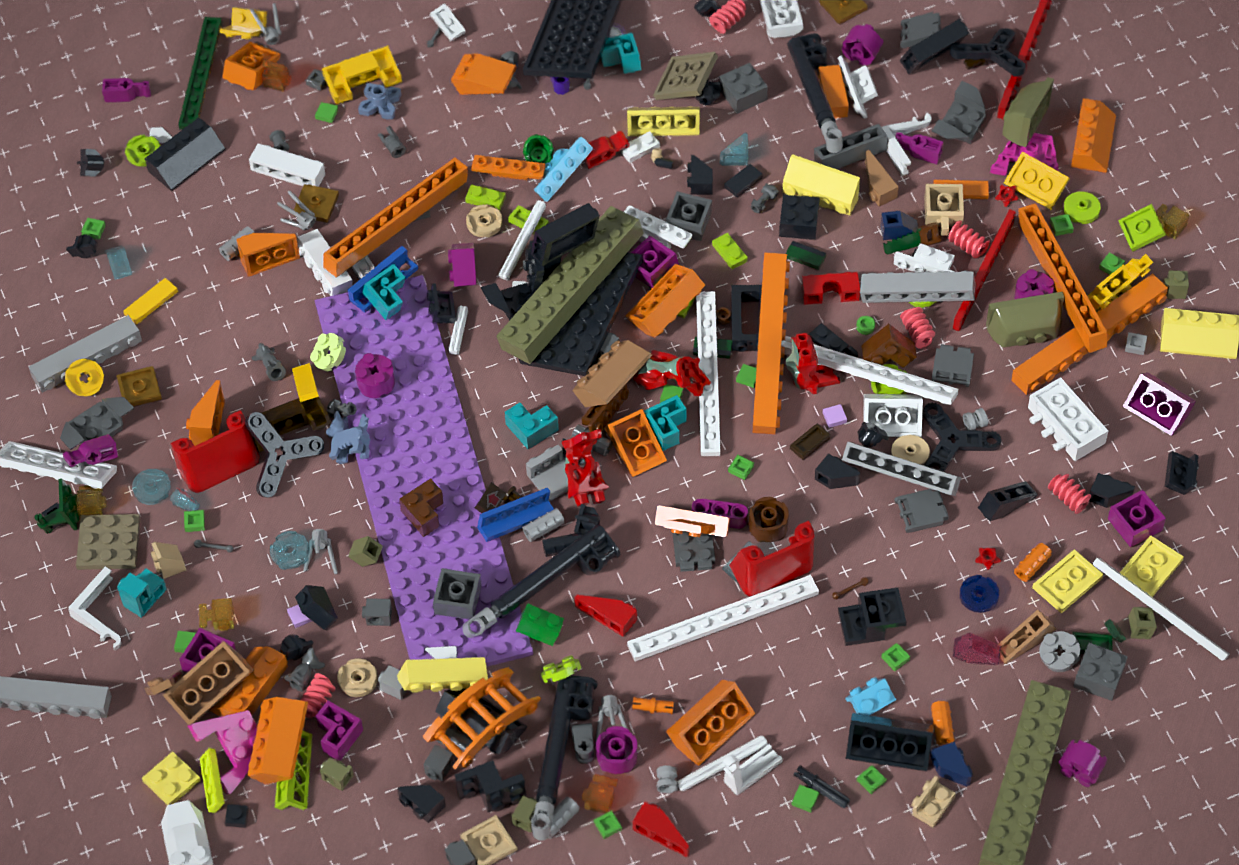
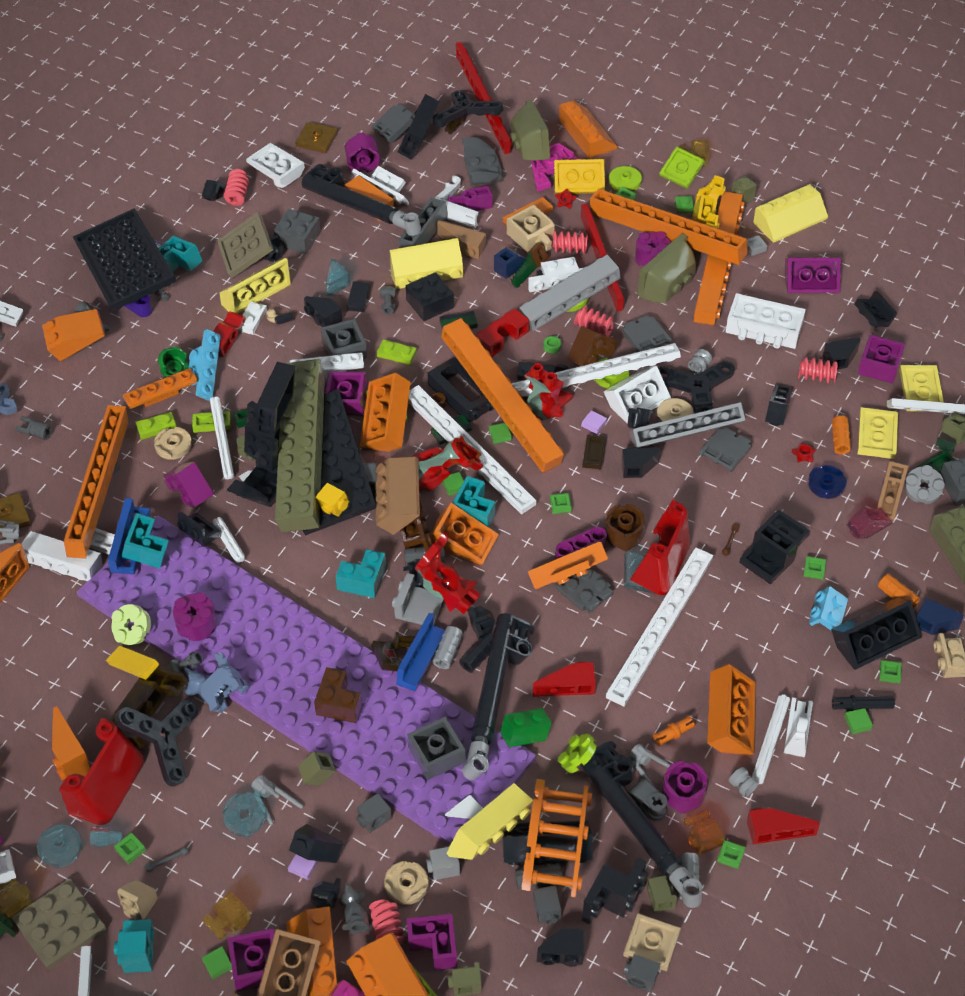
camera: 40 degrees left, 5 degrees down
dark grey animal [251,343,286,381] -> none
none -> yellow brick [316,483,349,517]

